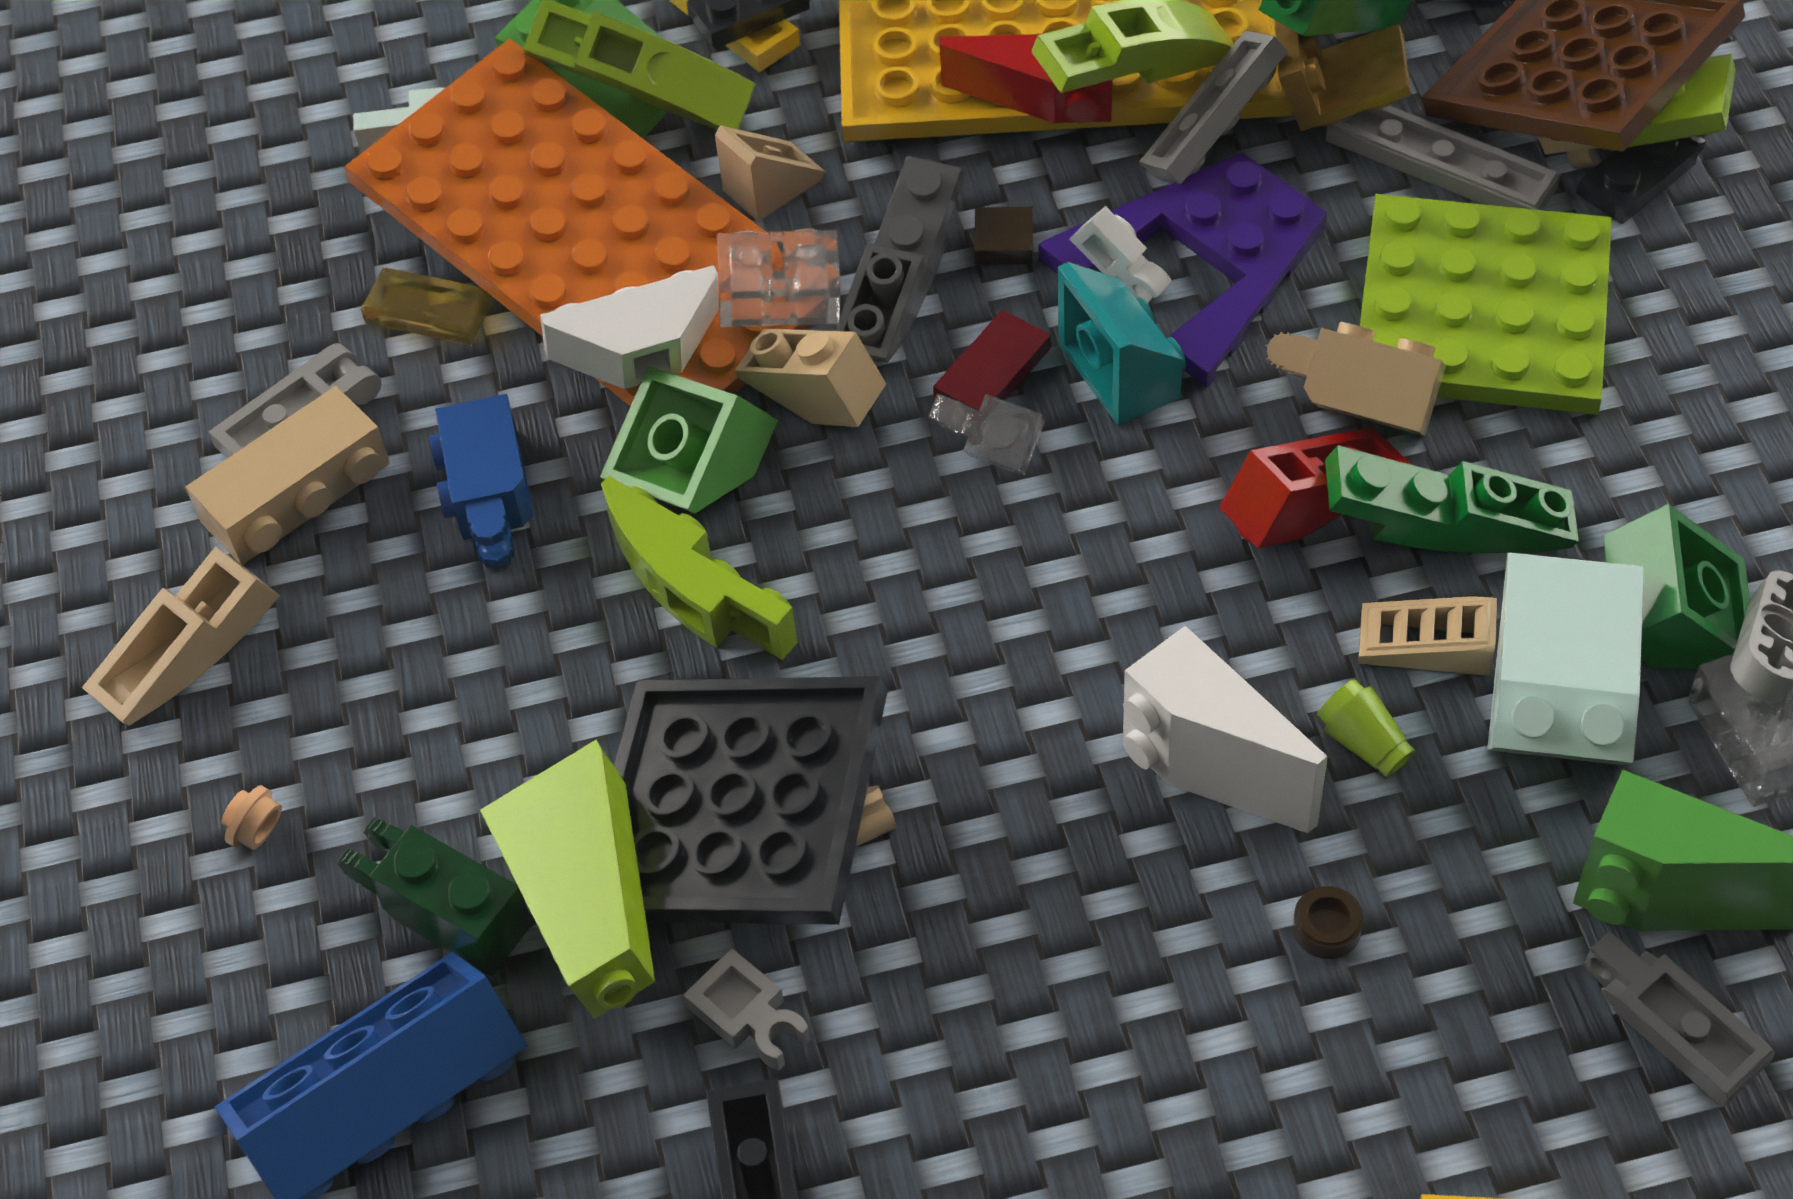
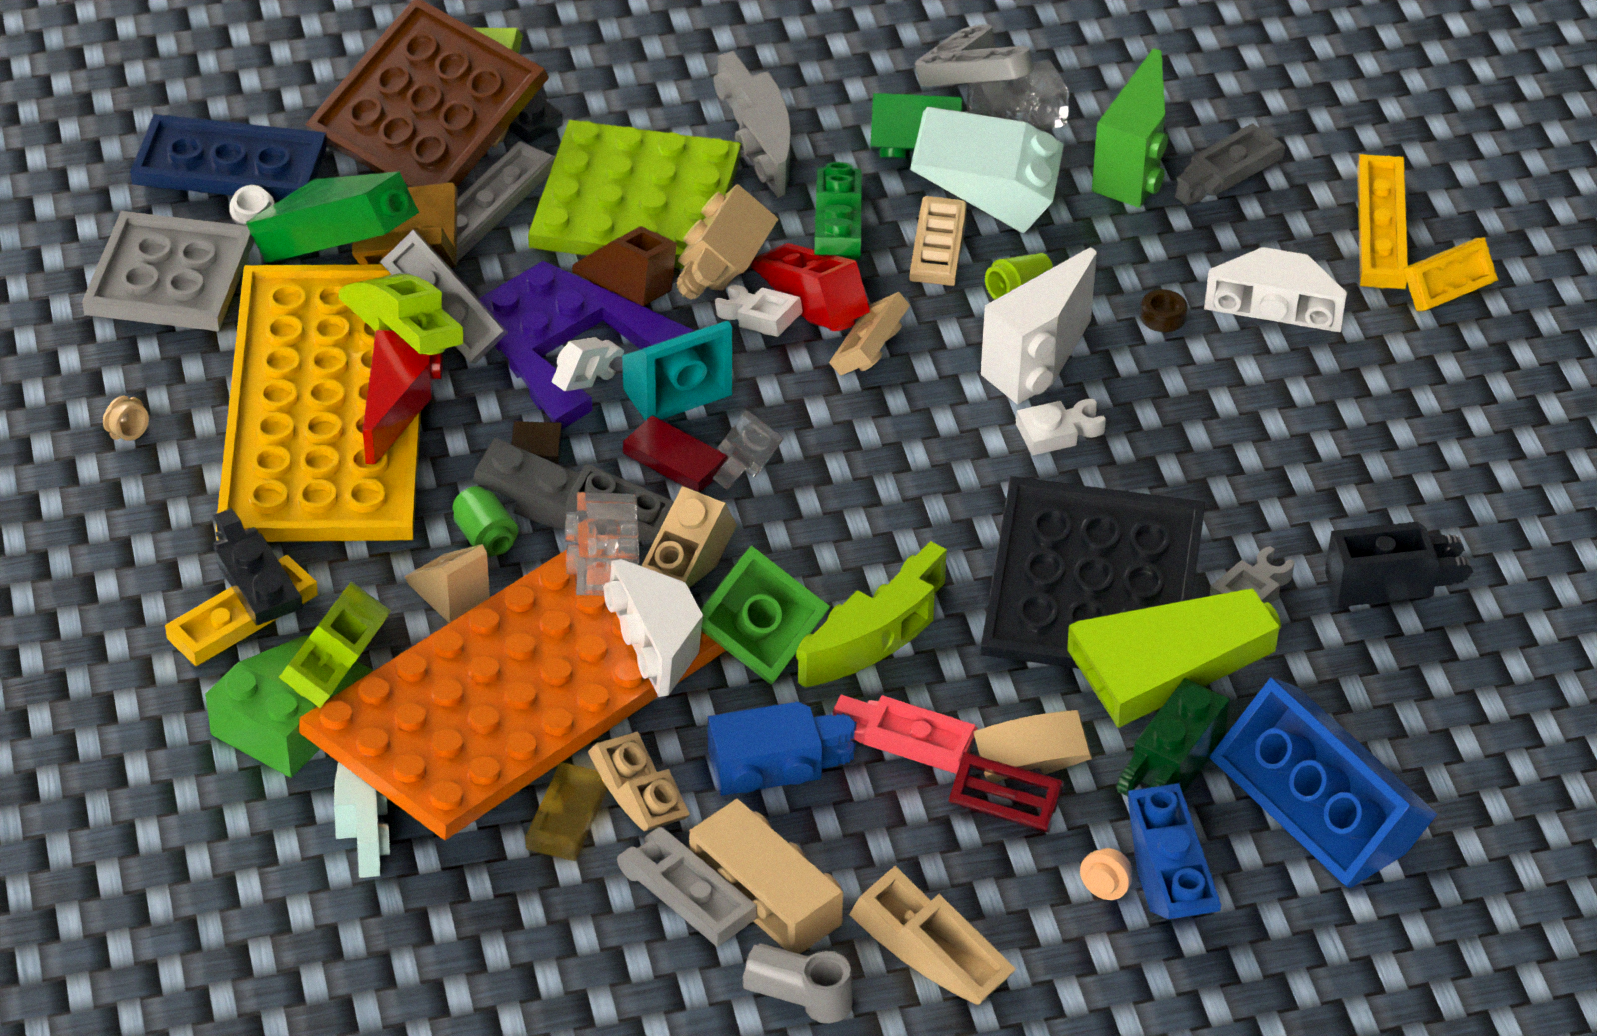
camera: 95 degrees left, 10 degrees down
none -> bright green brick [452,486,518,557]
none -> reddish brown slope [572,226,677,306]
none -> tan slope [588,732,690,831]
none -> light grey slope [714,51,791,197]
none -> white plate [715,285,803,337]
none -> light grey piece [743,943,853,1023]
none -> tan plate [829,292,910,376]
none -> coral hinge [833,695,978,774]
none -> dark red tile [948,752,1064,833]
none -> tan slope [973,710,1093,783]
none -> white plate [1016,399,1106,456]
none -> blue slope [1128,784,1221,919]
none -> white slope [1204,247,1347,332]

